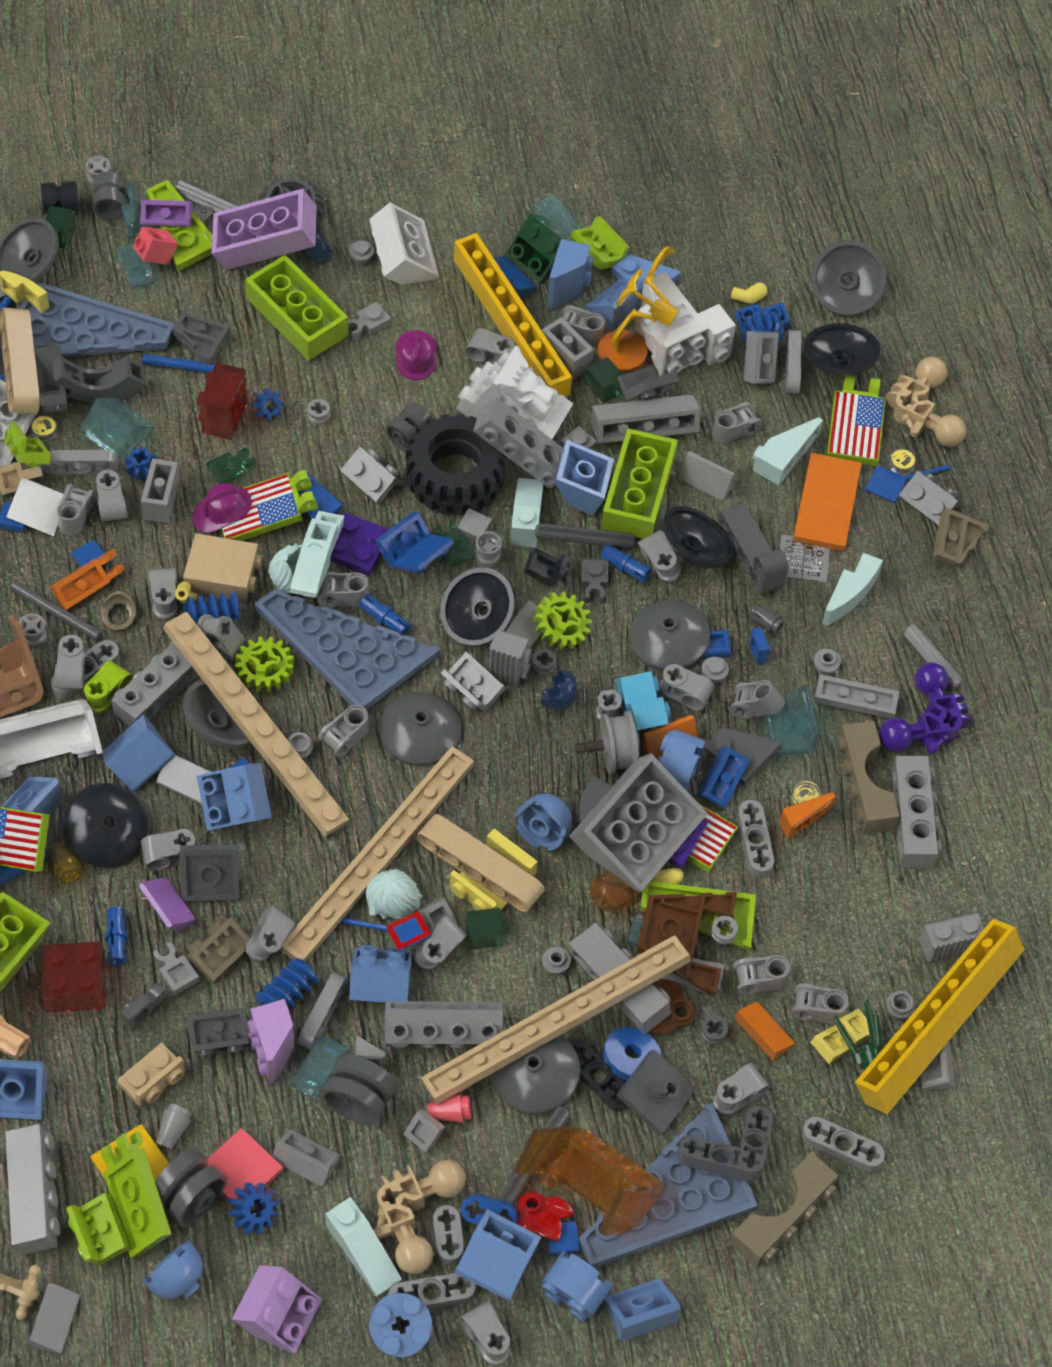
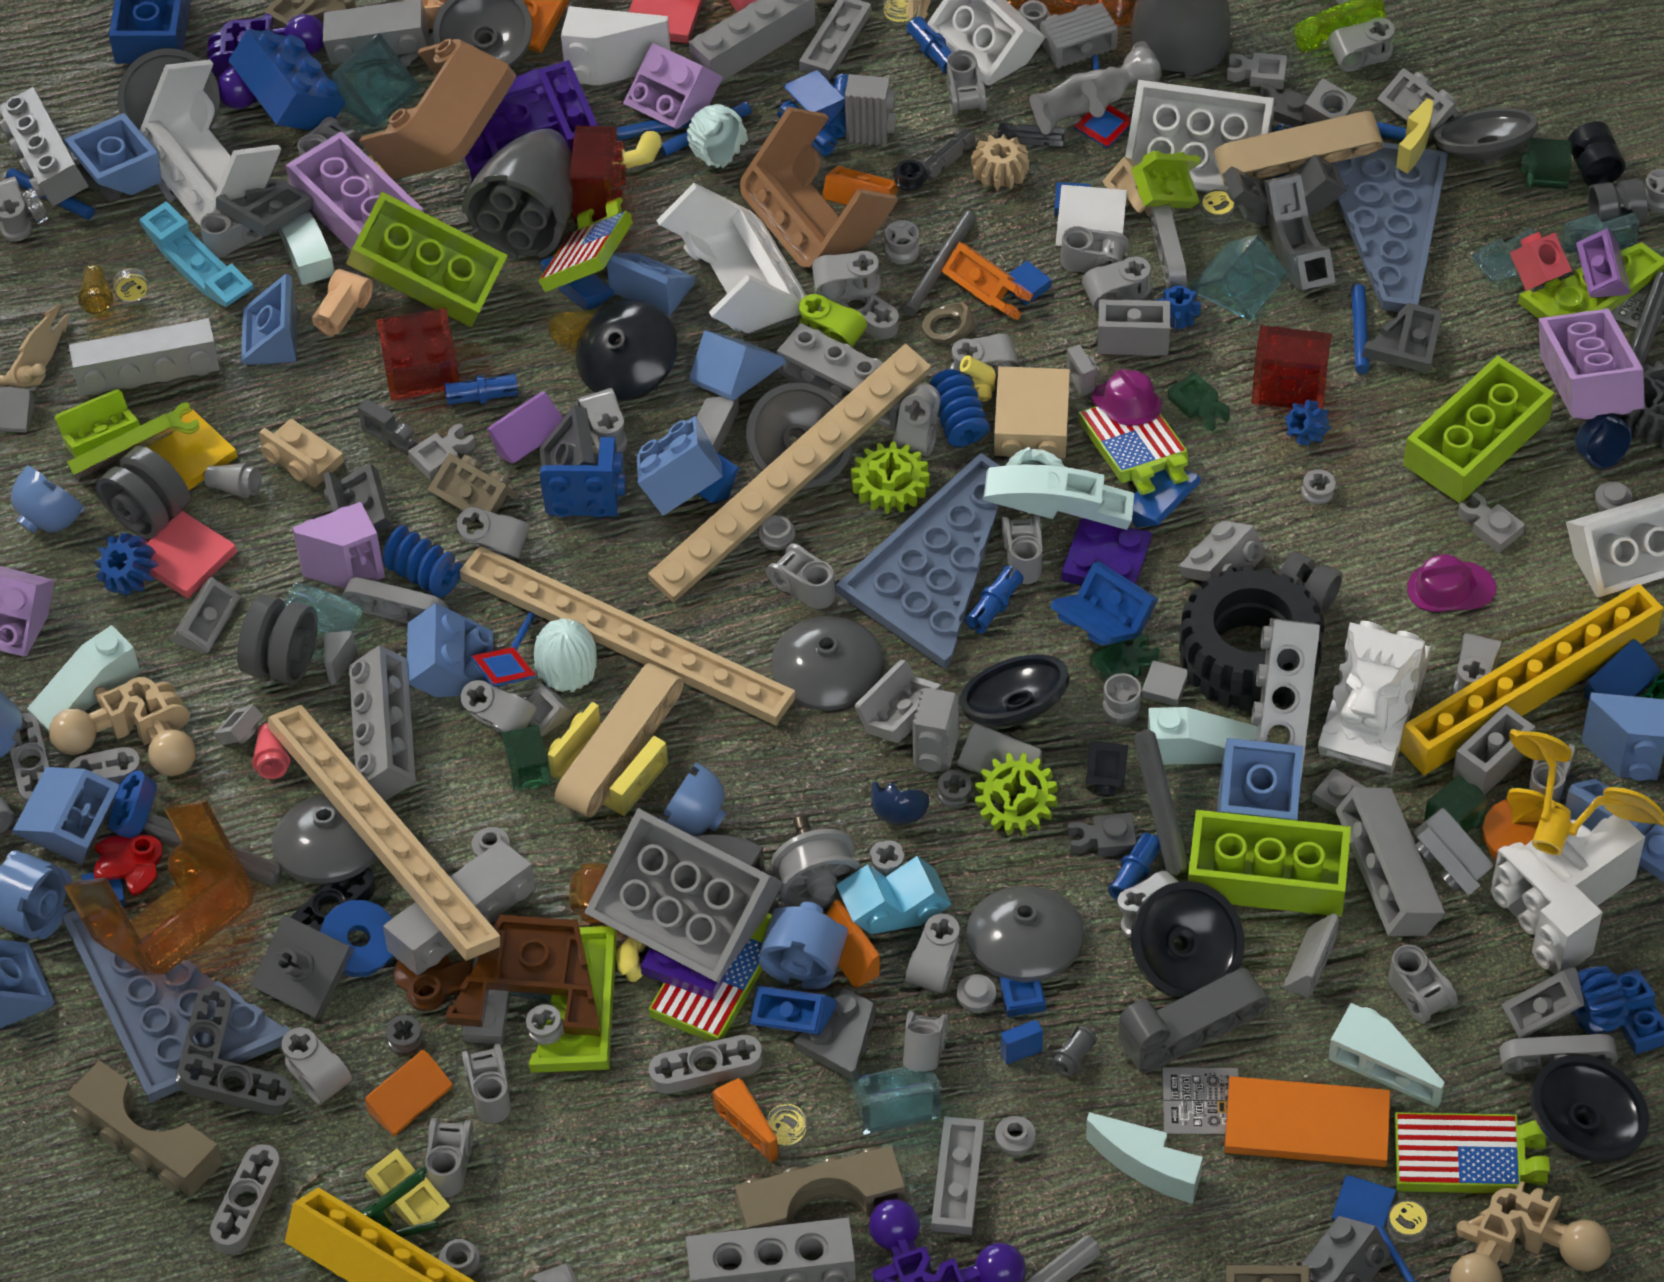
camera: 90 degrees right, 5 degrees down
none -> blue bracket [540,437,627,517]
none -> light grey plate [1066,345,1098,397]

